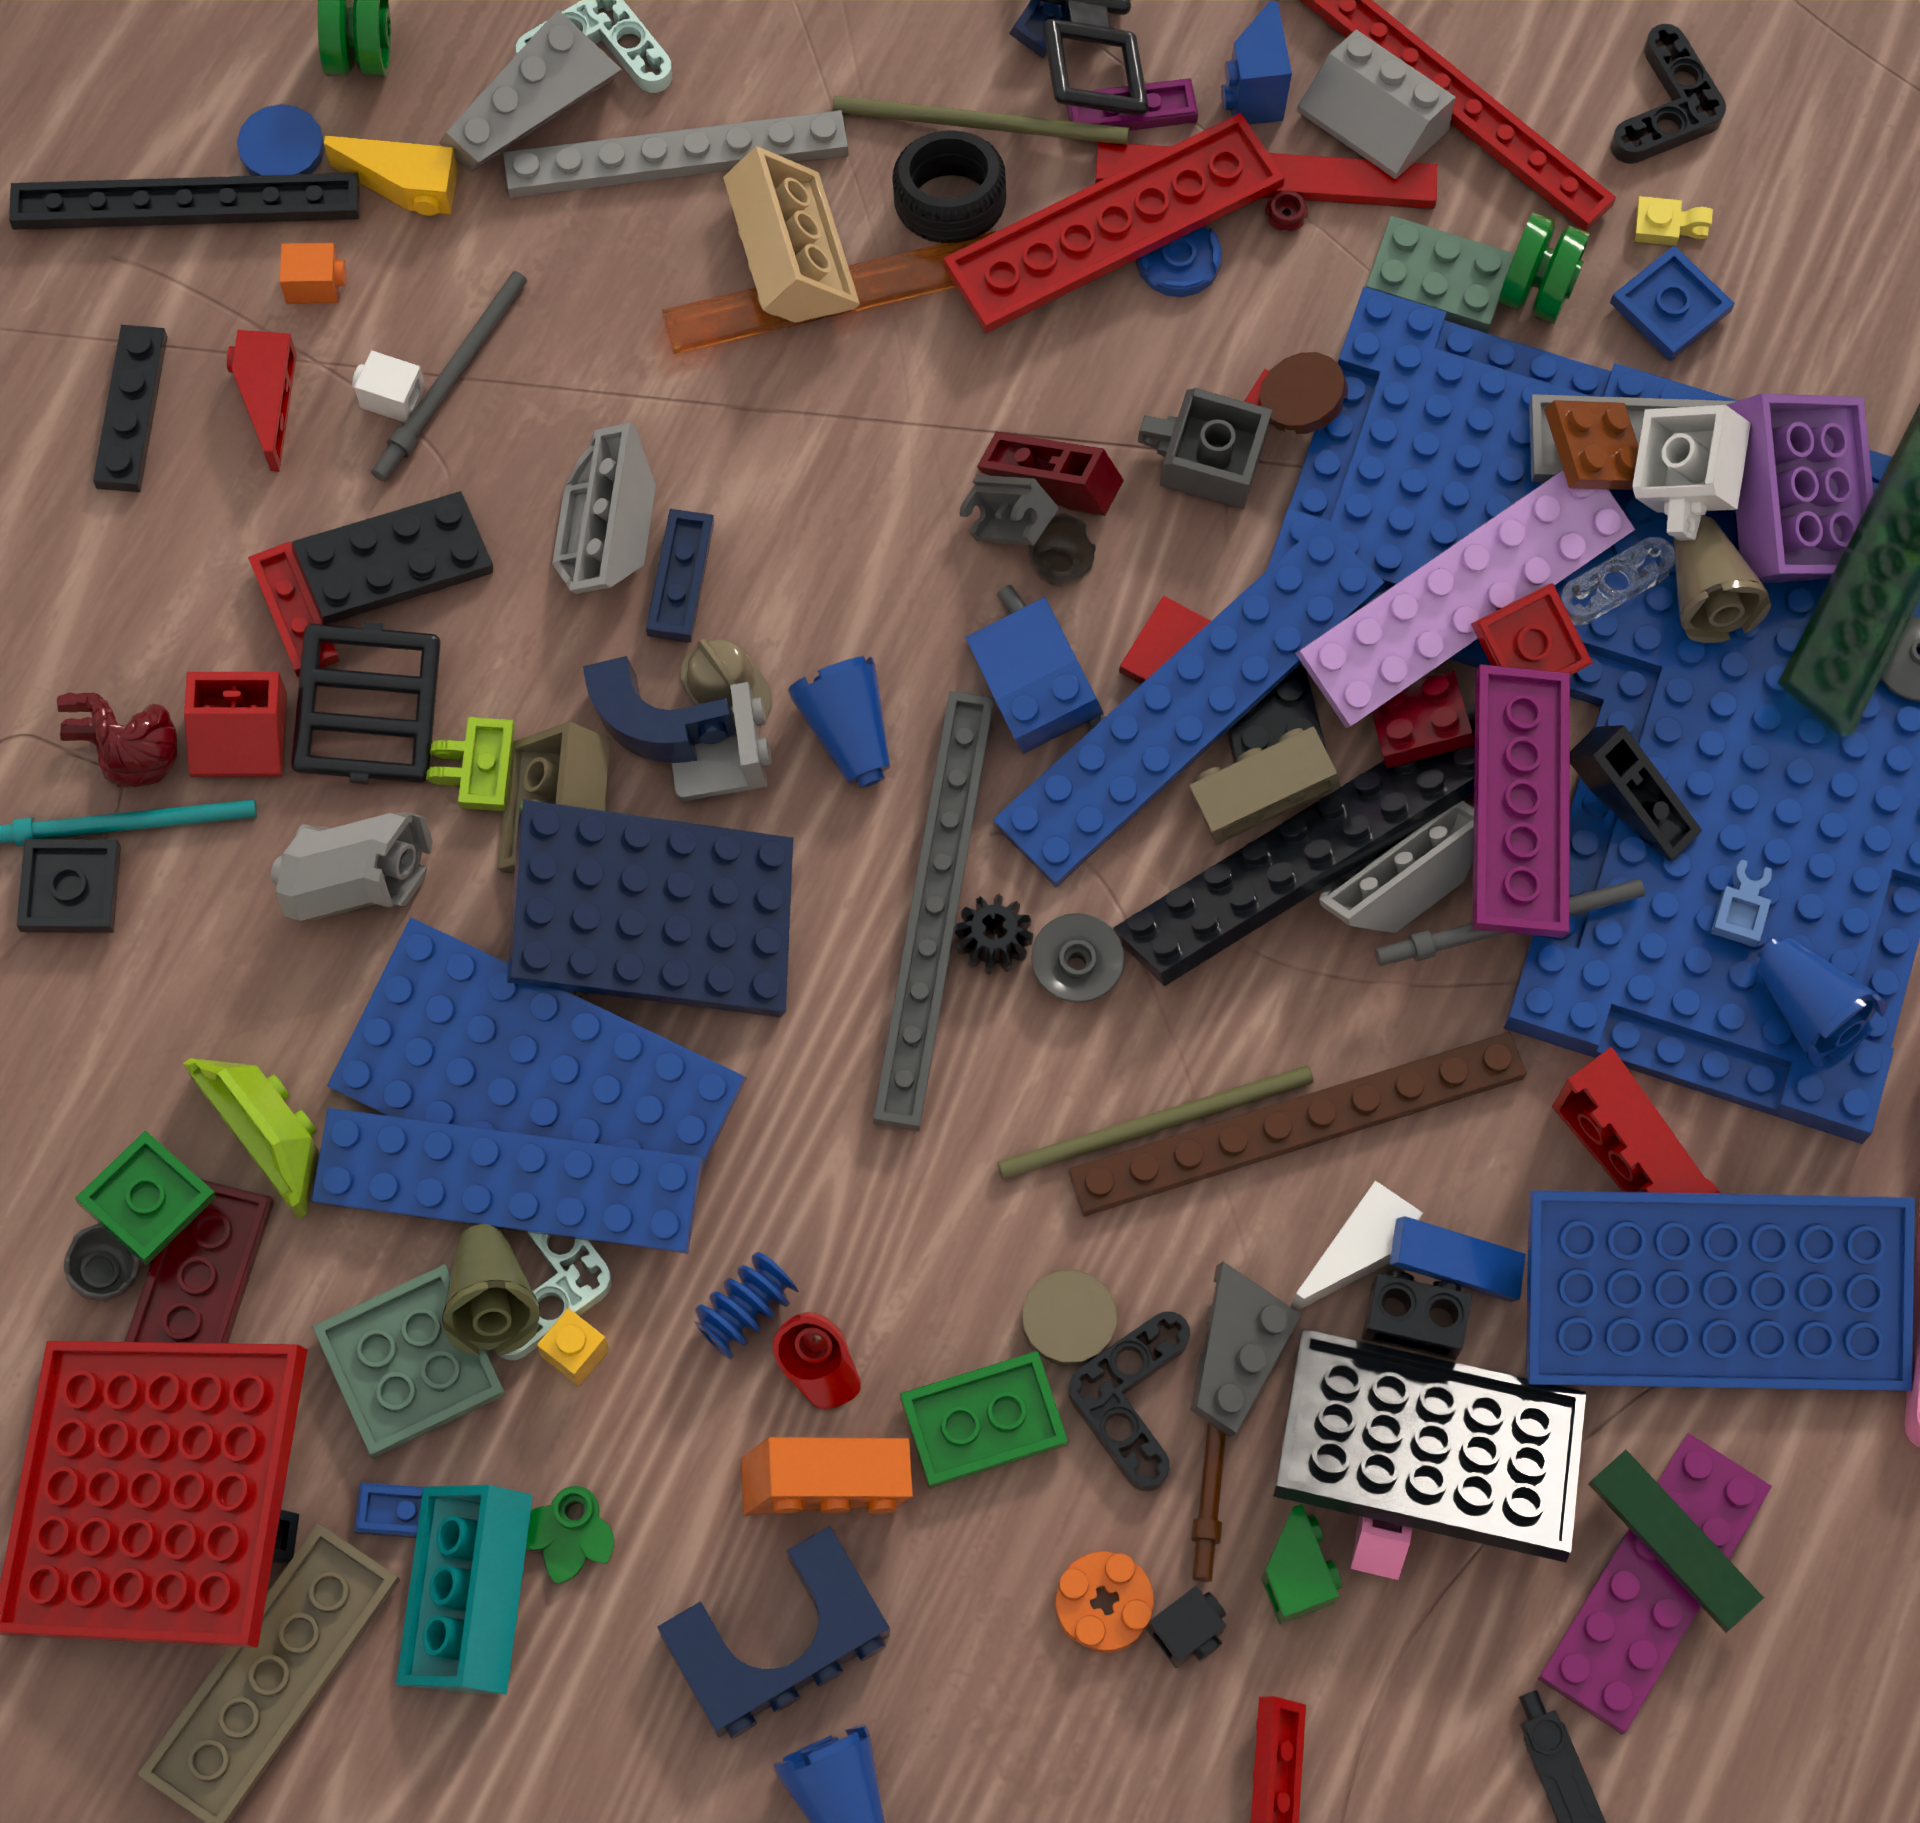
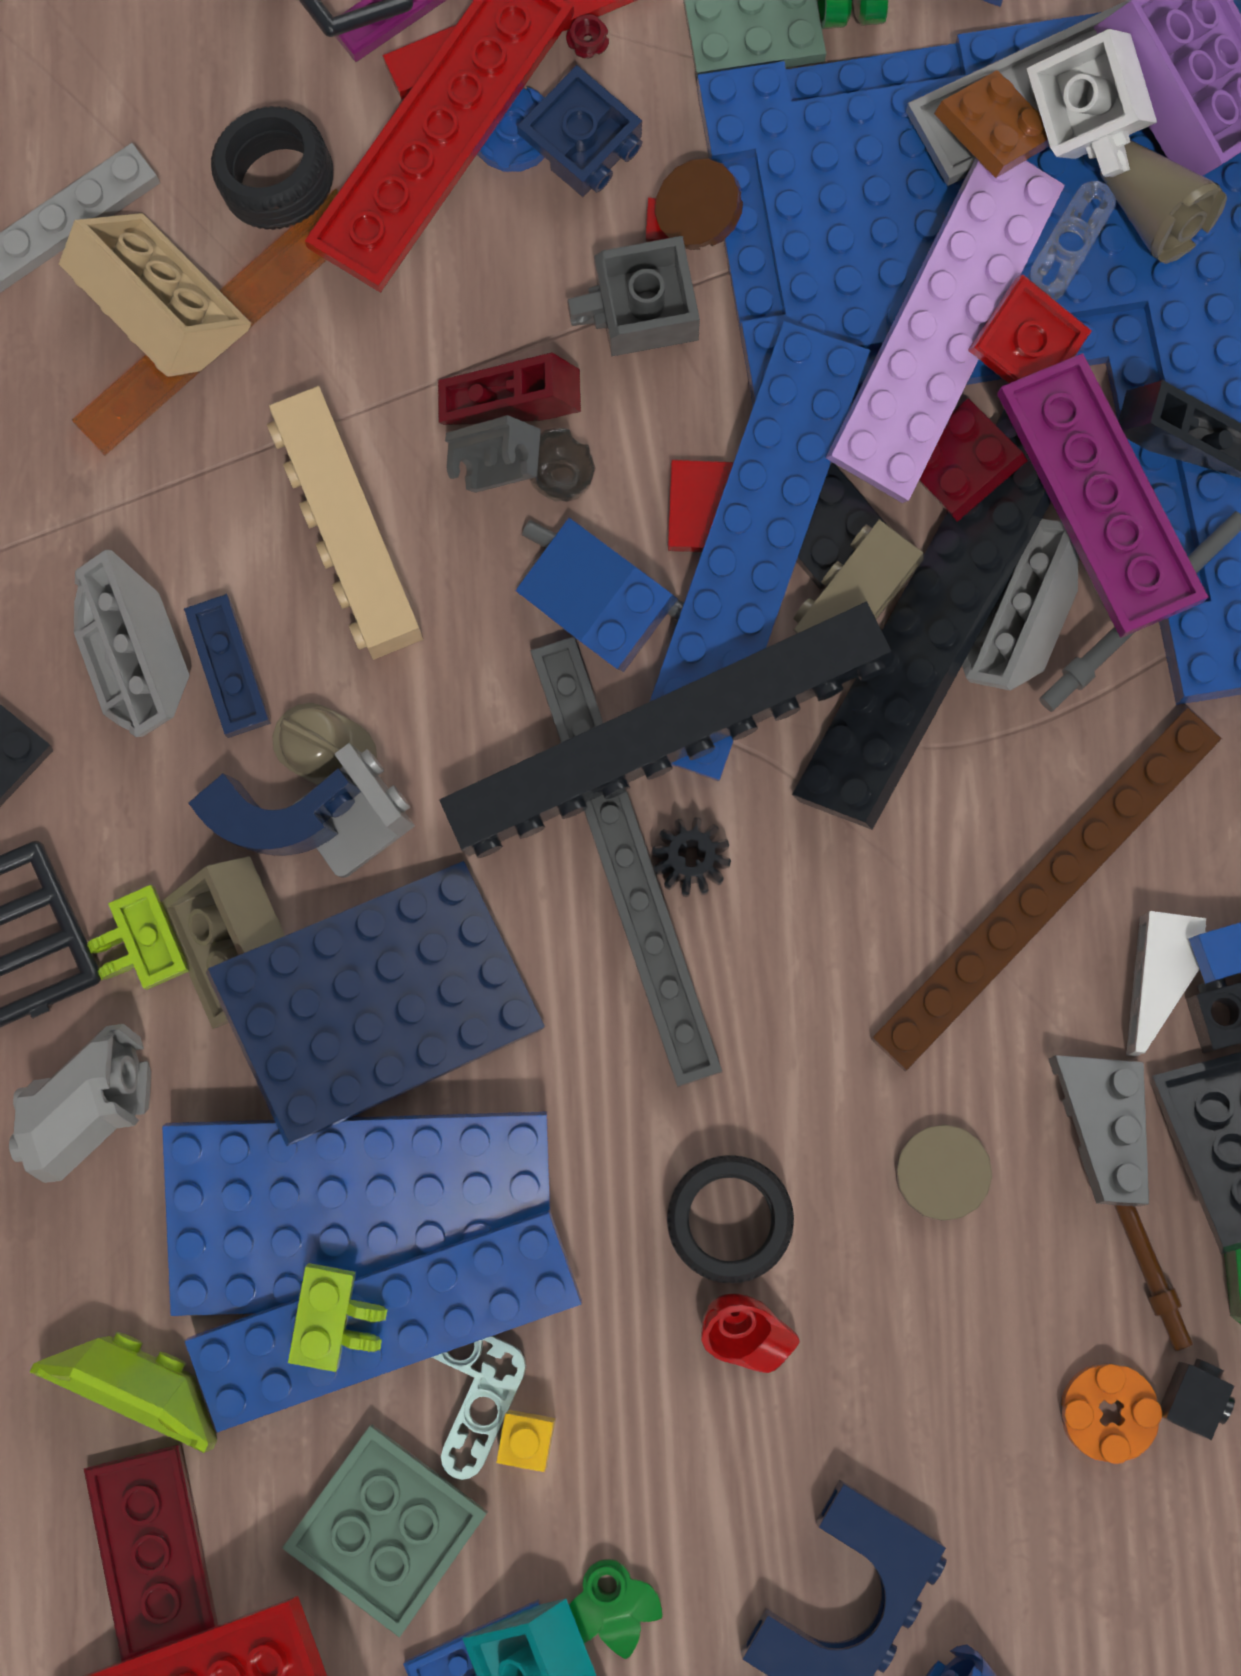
camera: 20 degrees left, 10 degrees up
dark grey hair [64,1223,140,1301] -> none
green tile [75,1130,216,1266] -> none
olive cone [442,1224,540,1356] -> none
blue piece [694,1252,799,1360] -> none
orange wedge [741,1437,913,1516] -> none
blue cone [788,656,890,788] -> none
olive piece [833,96,1129,145] -> none
green plate [900,1351,1068,1489] -> none
olive piece [997,1065,1313,1179] -> none
dark grey dish [1031,913,1124,1003] -> none
black beam [1068,1312,1190,1491] -> none
none -> tan brick [267,386,424,660]
none -> lime hinge [288,1263,388,1372]
none -> black brick [439,601,891,858]
none -> dark blue plate [517,65,643,197]
none -> black tyre [667,1155,794,1283]

